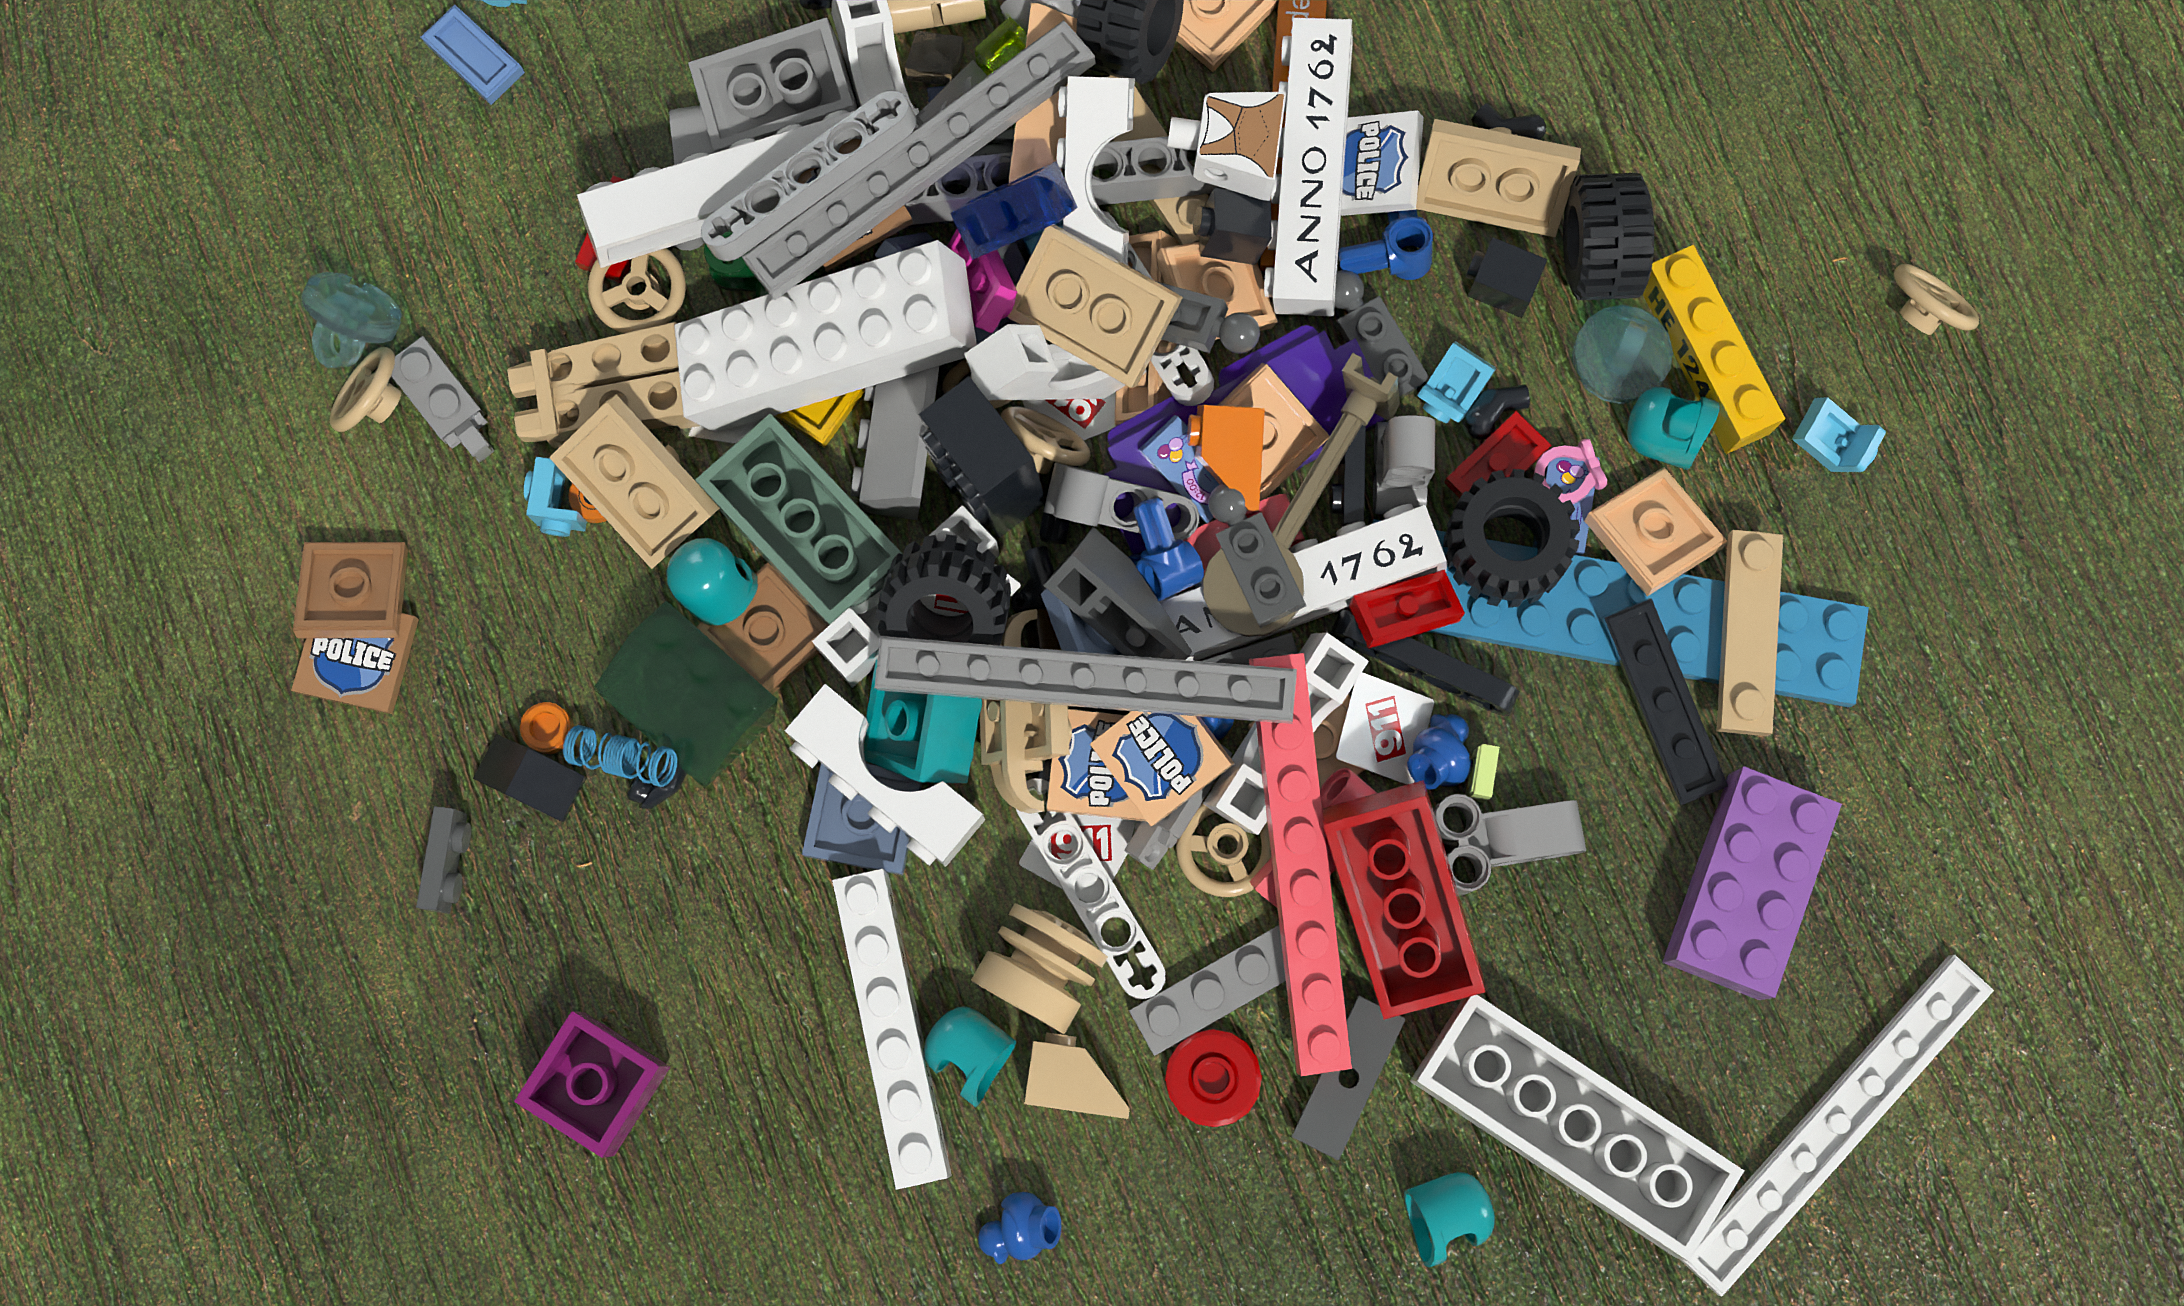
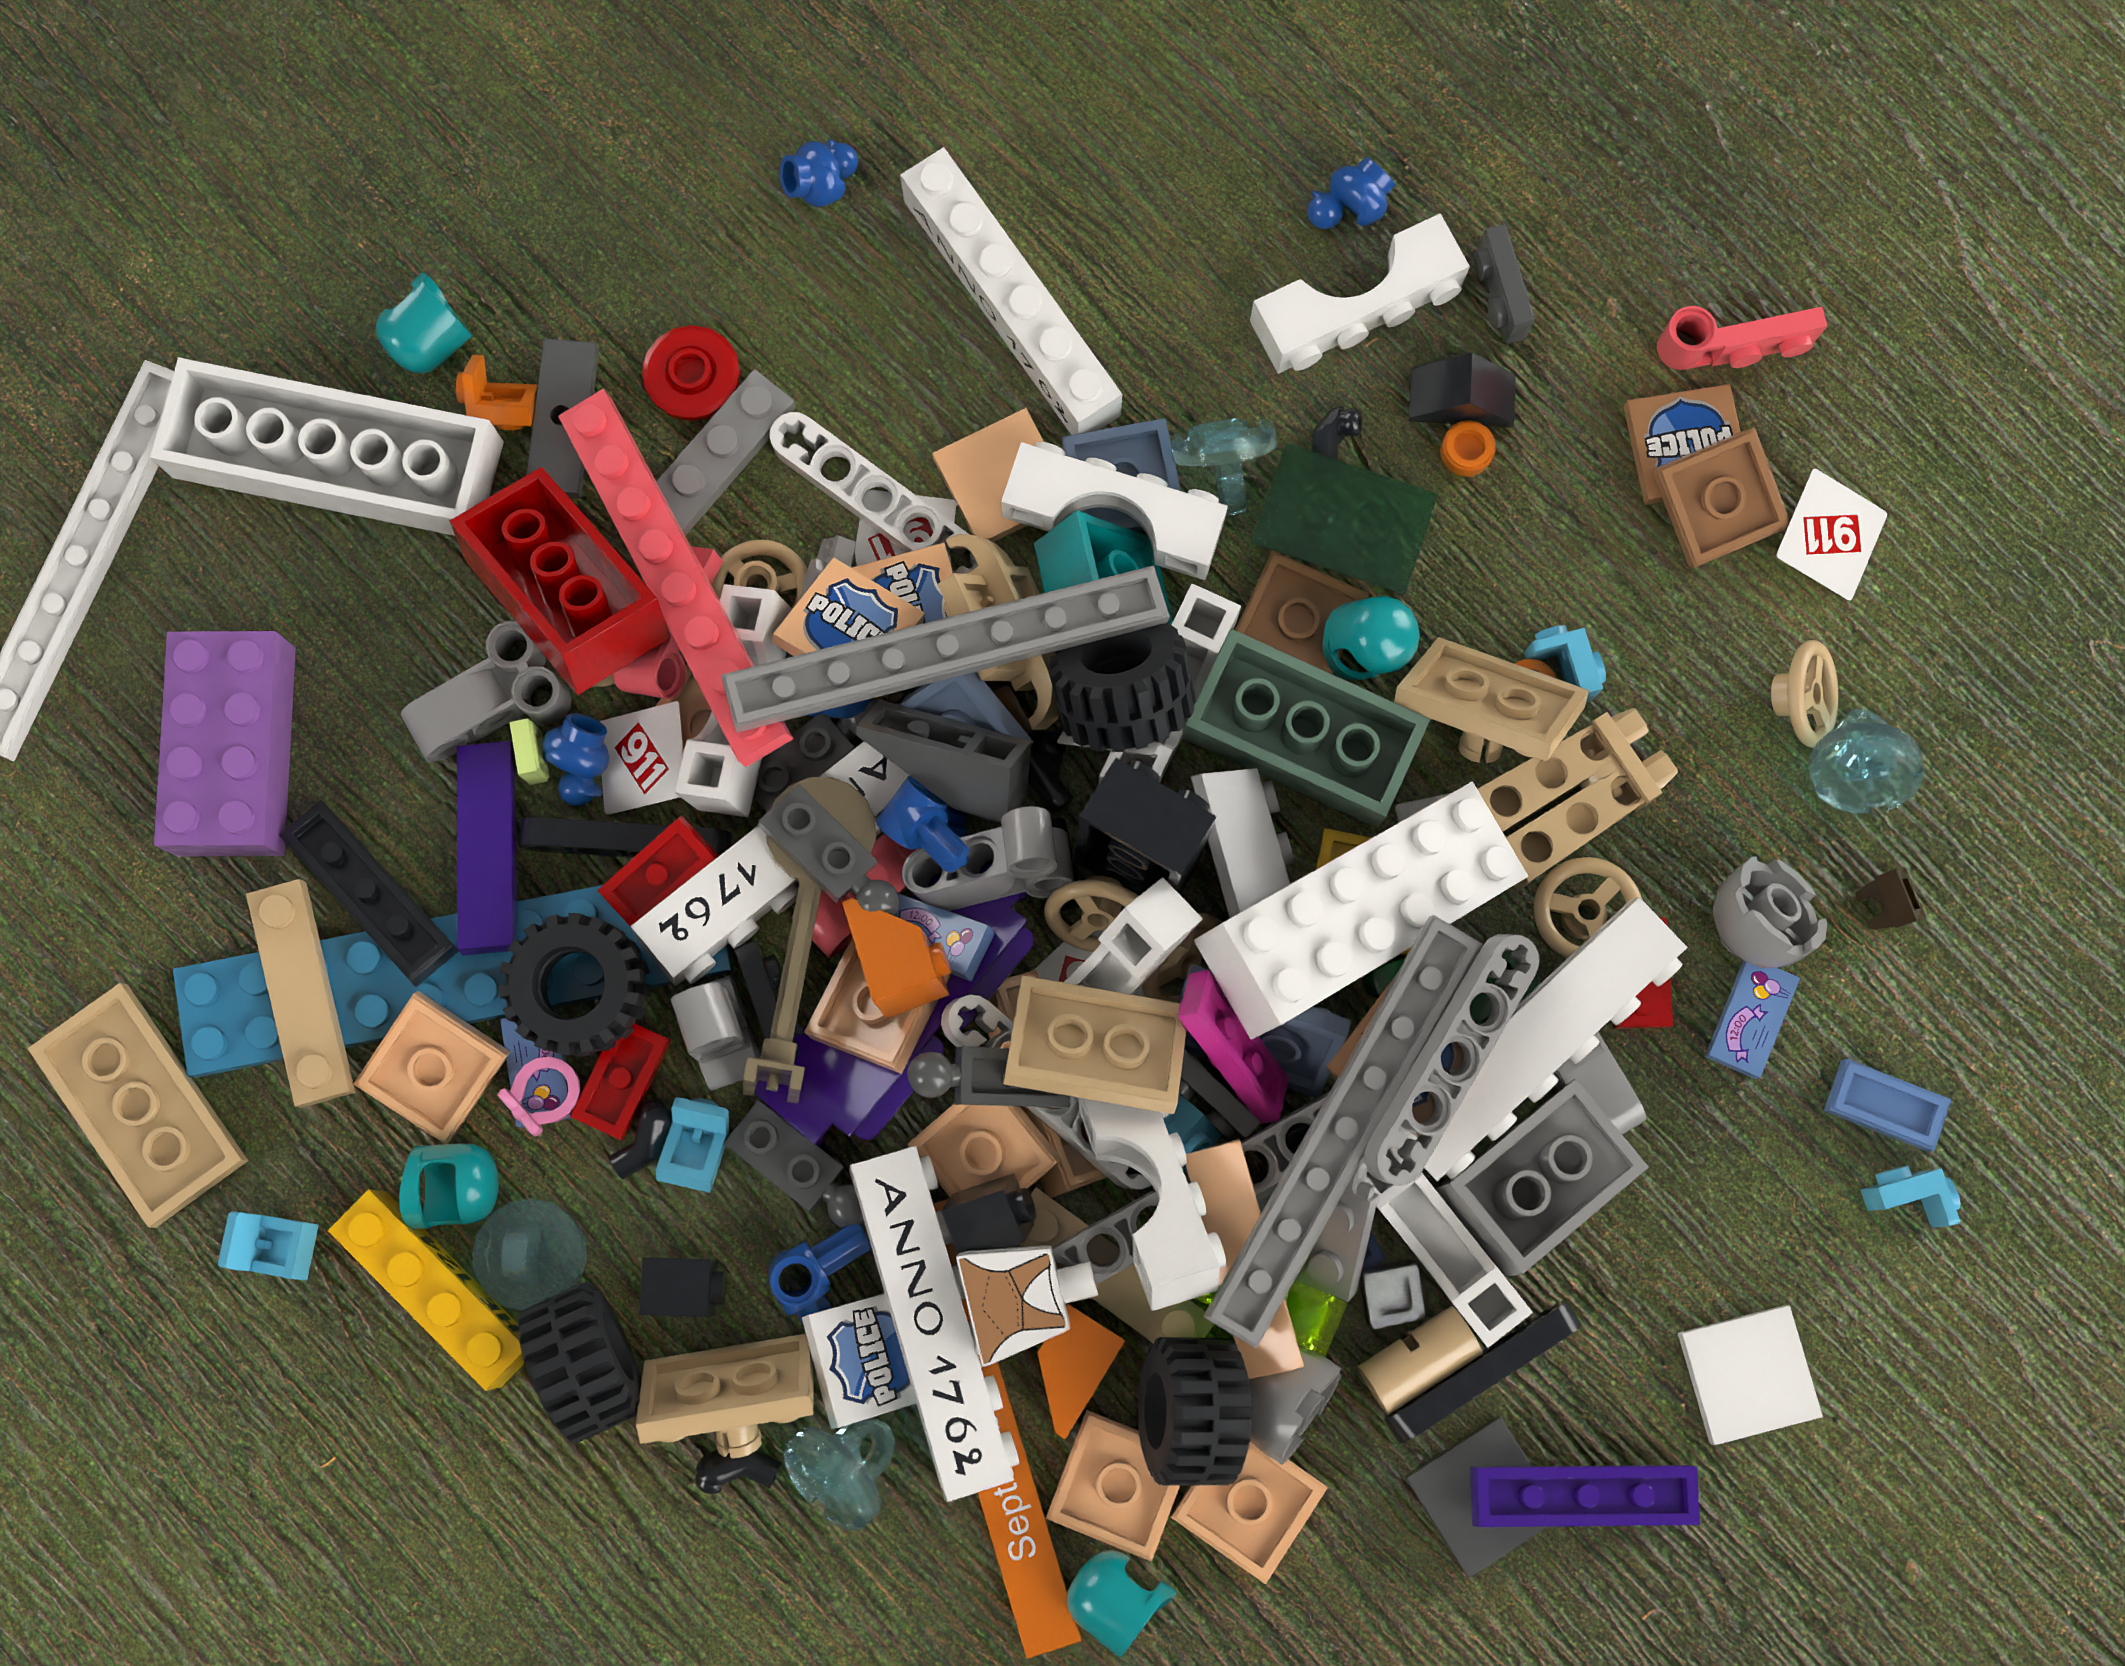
camera: 155 degrees right, 0 degrees up
light grey hinge [391,336,495,463] -> none
magenta brick [514,1011,670,1158] -> none
dark azure piece [563,725,677,787] -> none
teal helmet [923,1007,1017,1108] -> none
clear blue brick [950,161,1078,260] -> none
tan wheel [971,903,1108,1035] -> none
tan slope [1024,1033,1130,1119] -> none
tan piece [1894,264,1979,335] -> none
none -> tan plate [27,983,248,1228]
none -> orange bracket [456,355,538,430]
none -> dark purple tile [457,741,517,956]
none -> clear light blue tile [784,1418,895,1531]
none -> light nougat tile [932,408,1044,542]
none -> orange slope [1038,1303,1125,1439]
none -> clear light blue tile [1171,418,1277,515]
none -> white arch [1250,213,1470,374]
none -> blue animal [1307,156,1395,229]
none -> coral plate [1657,306,1828,370]
none -> medium blue tile [1704,961,1800,1079]
none -> light grey cylinder [1713,856,1827,968]
none -> white sticker [1776,469,1887,600]
none -> dark brown tile [1855,867,1926,930]

